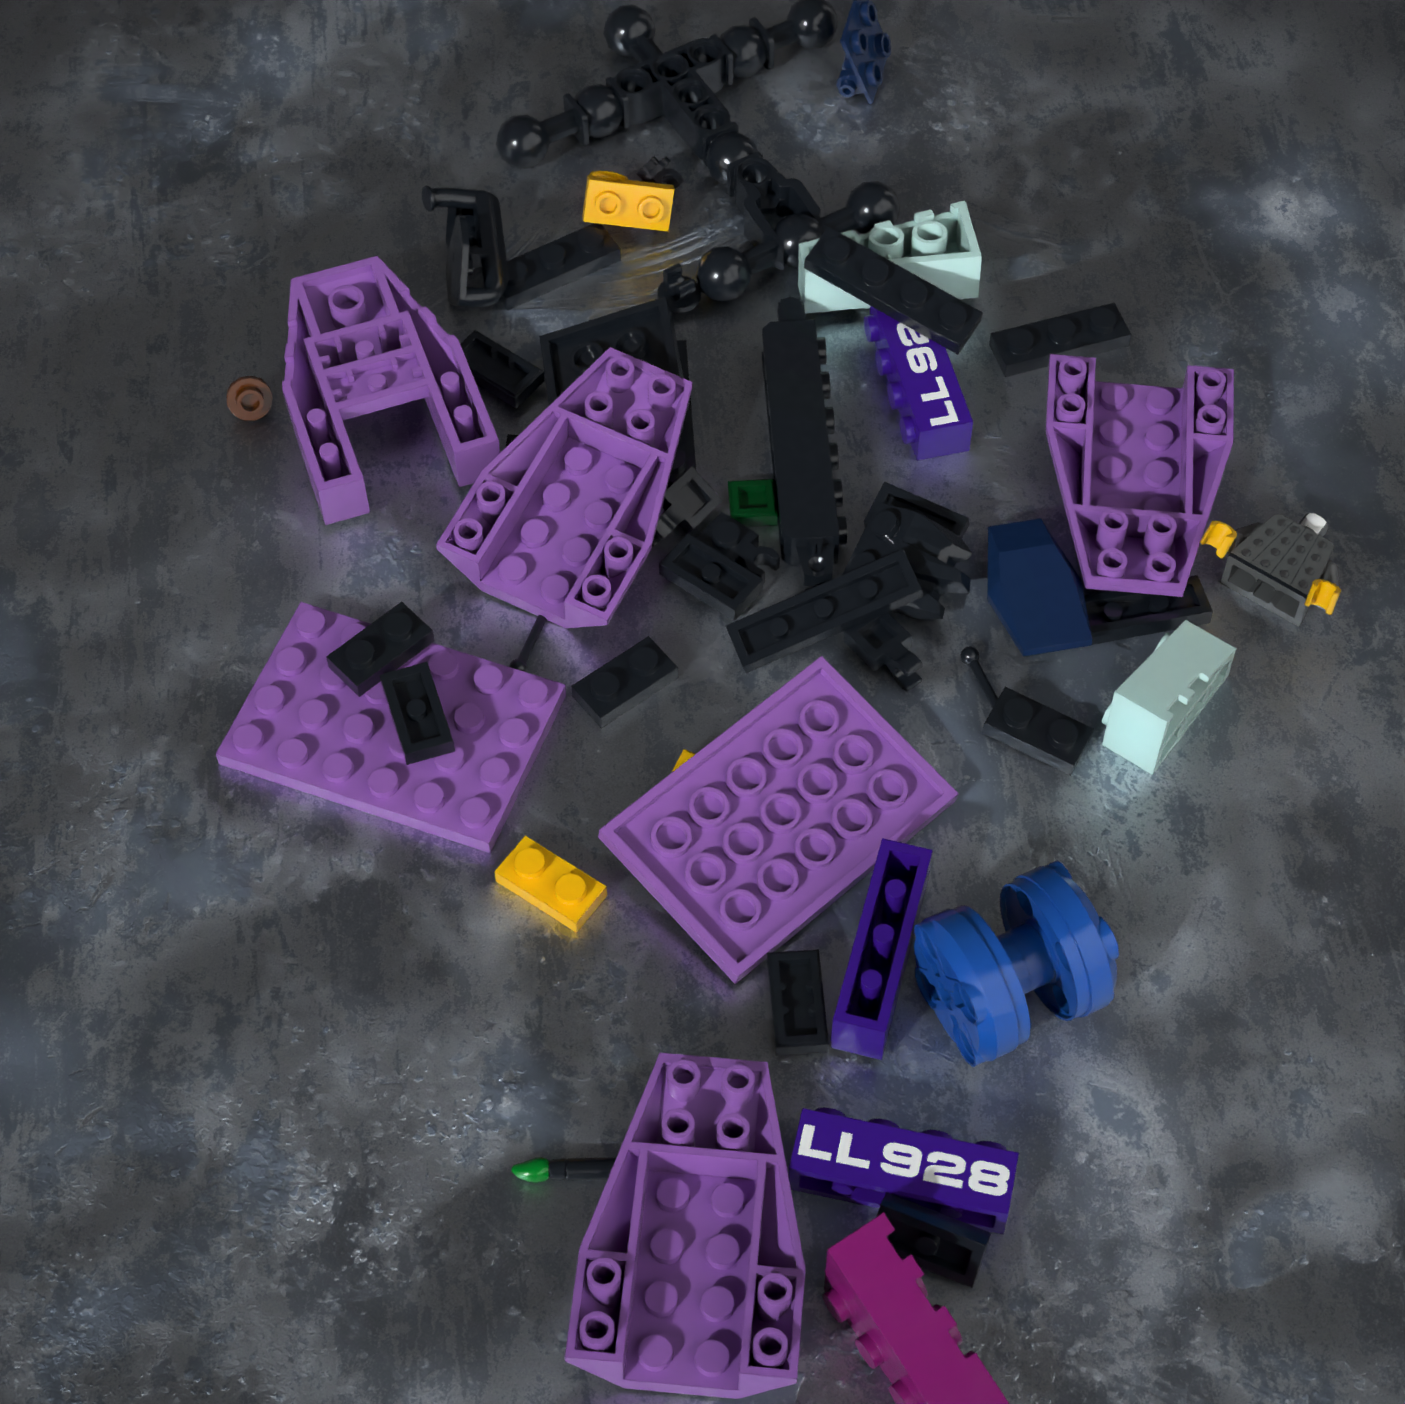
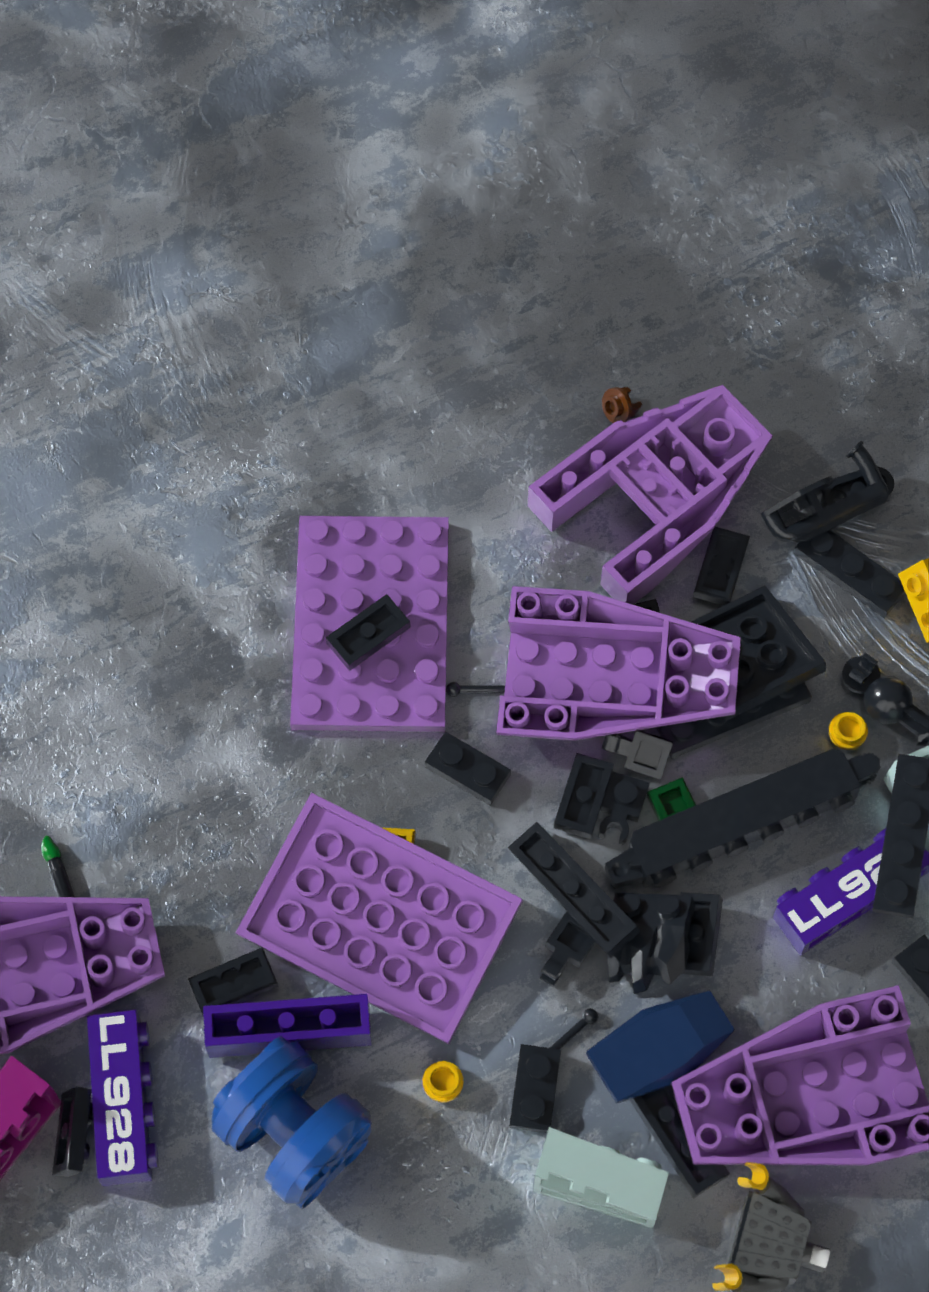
camera: 70 degrees right, 10 degrees up
black plate [326,602,435,697] -> none
yellow plate [494,835,607,933] -> none
none -> yellow plate [423,1061,464,1103]
none -> yellow plate [828,712,868,750]

